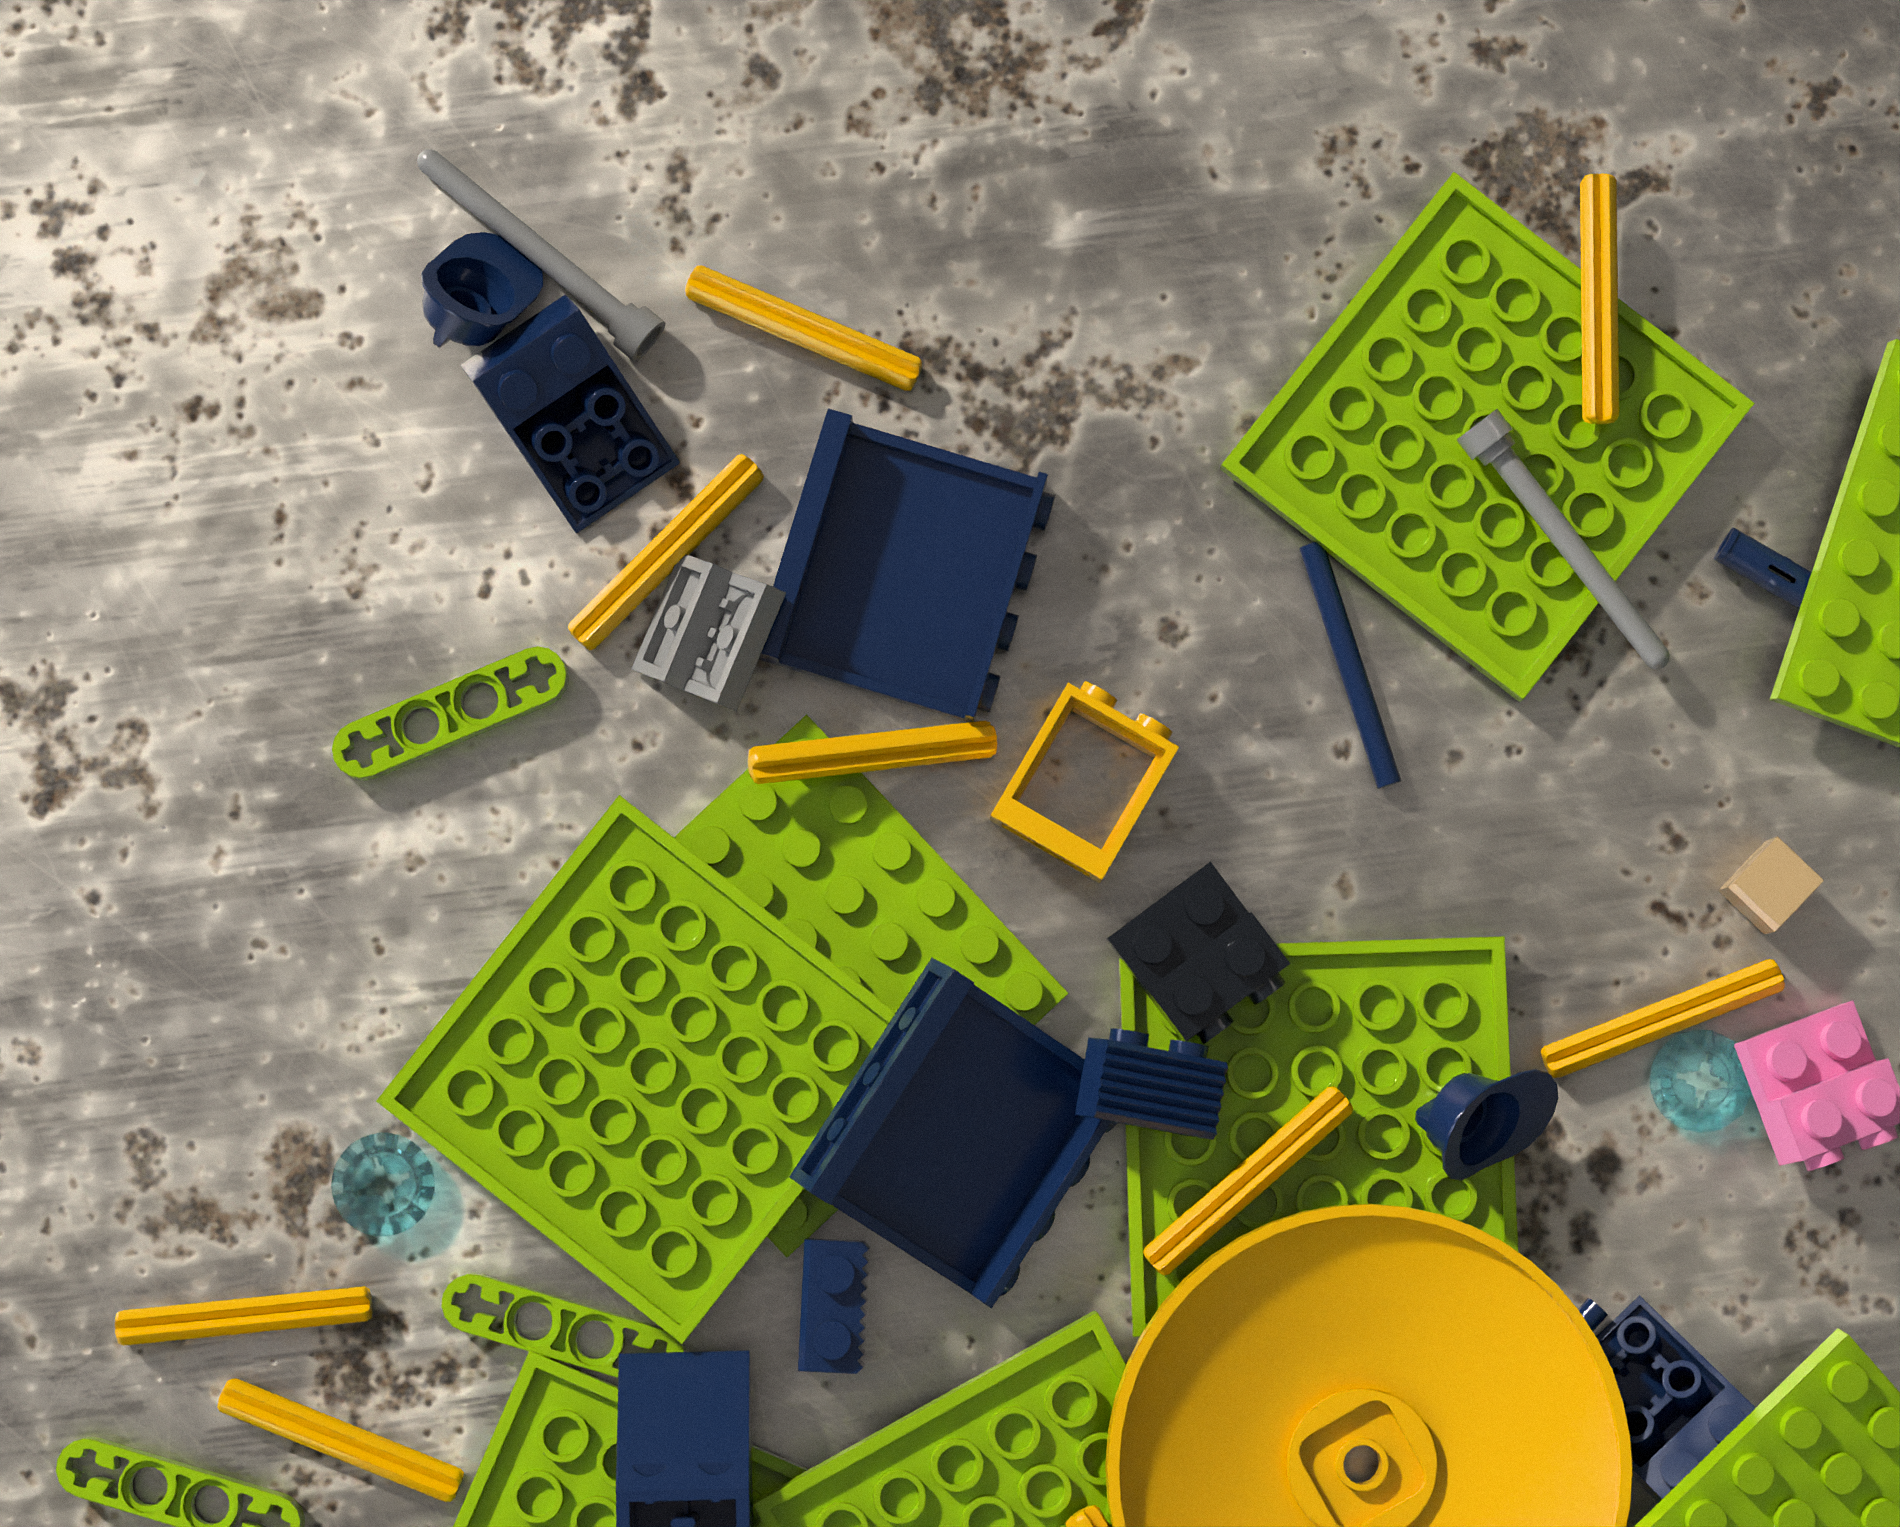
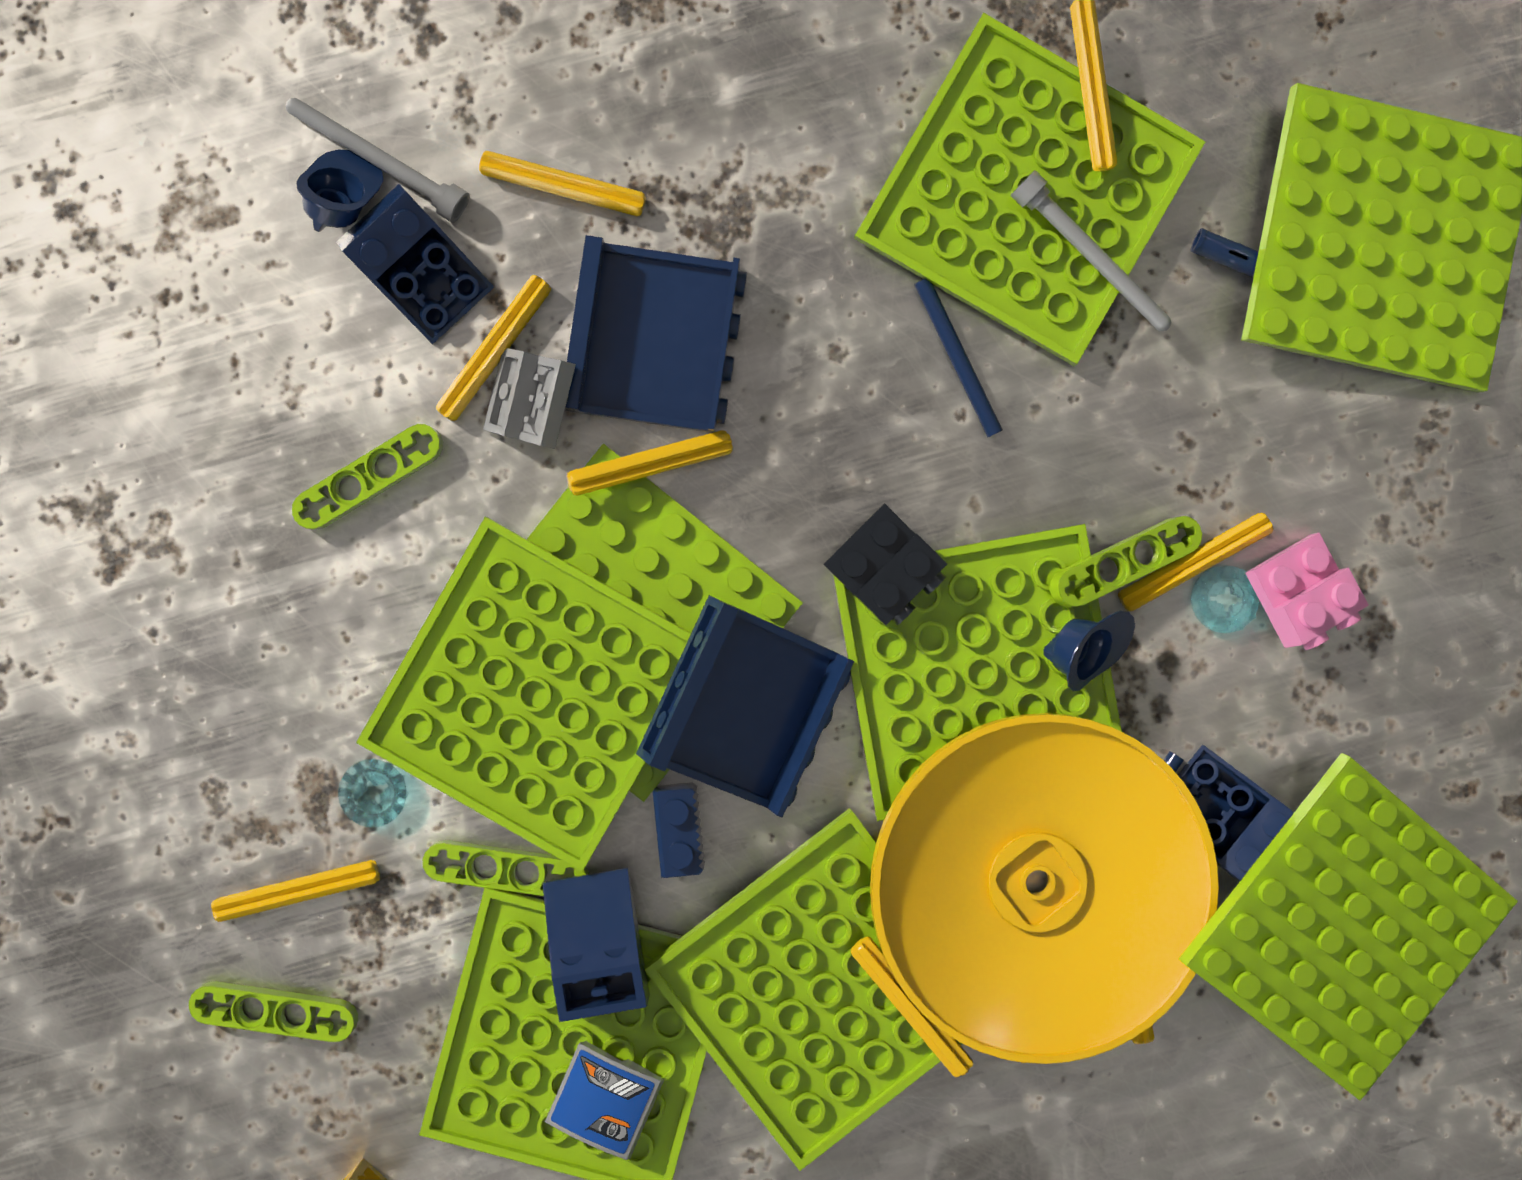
camera: 10 degrees left, 5 degrees up
yellow axle [217,1378,464,1502] -> none
yellow window [990,681,1179,884] -> none
dark blue brick [1075,1028,1228,1140] -> none
yellow axle [1143,1086,1353,1275] -> none
tan piece [1718,836,1824,935] -> none
none -> lime beam [1050,516,1202,607]

